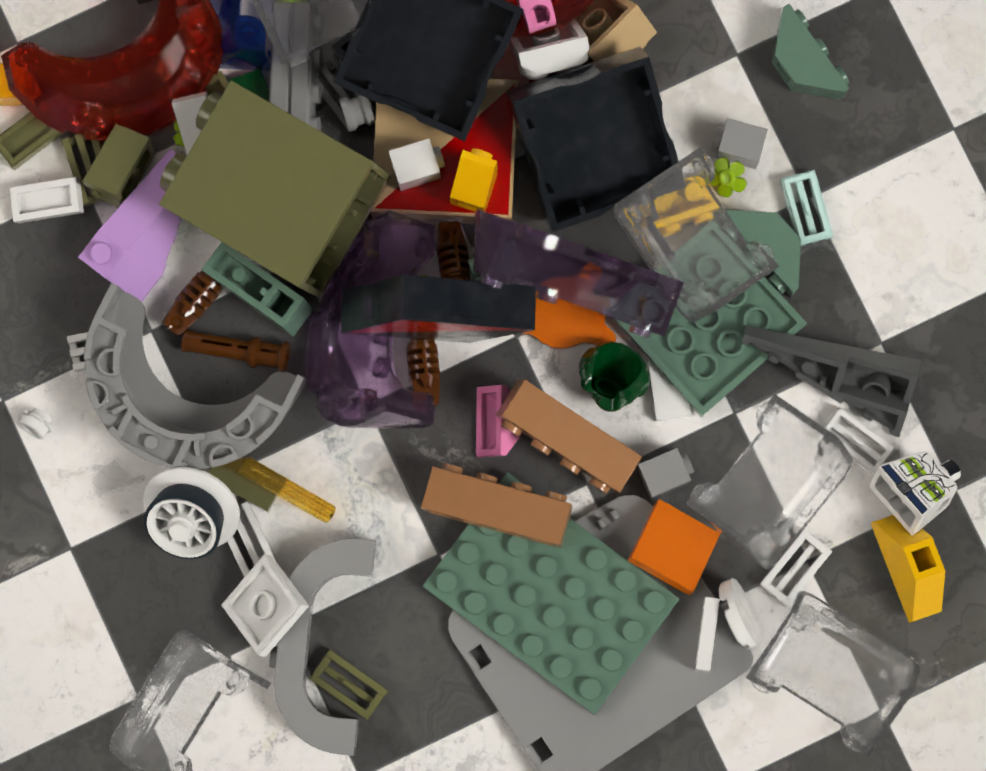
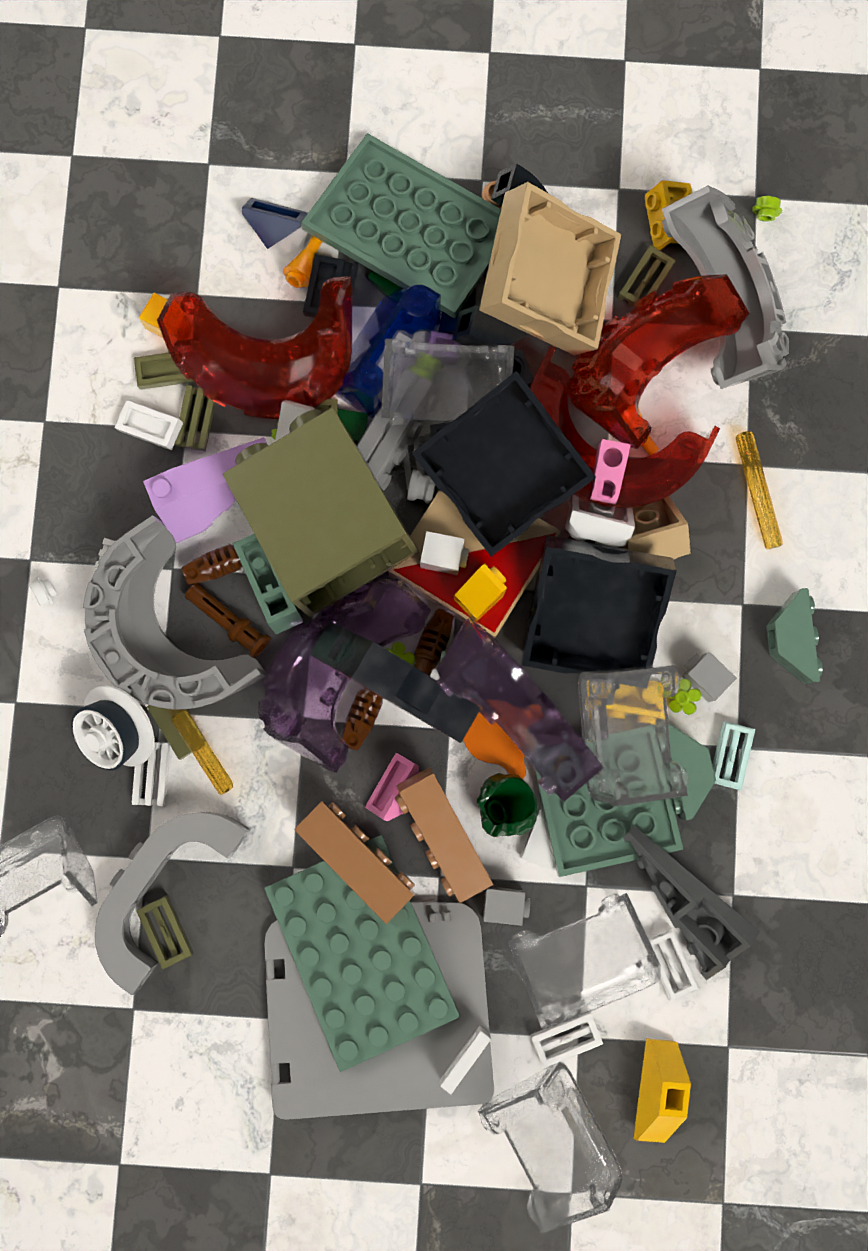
camera: 25 degrees right, 0 degrees up
olive hinge [83,124,156,209] -> none
white tile [221,554,309,657] -> none
orange tile [627,499,720,596] -> none
white tile [719,578,761,650] -> none
white torso [869,451,961,536] -> none

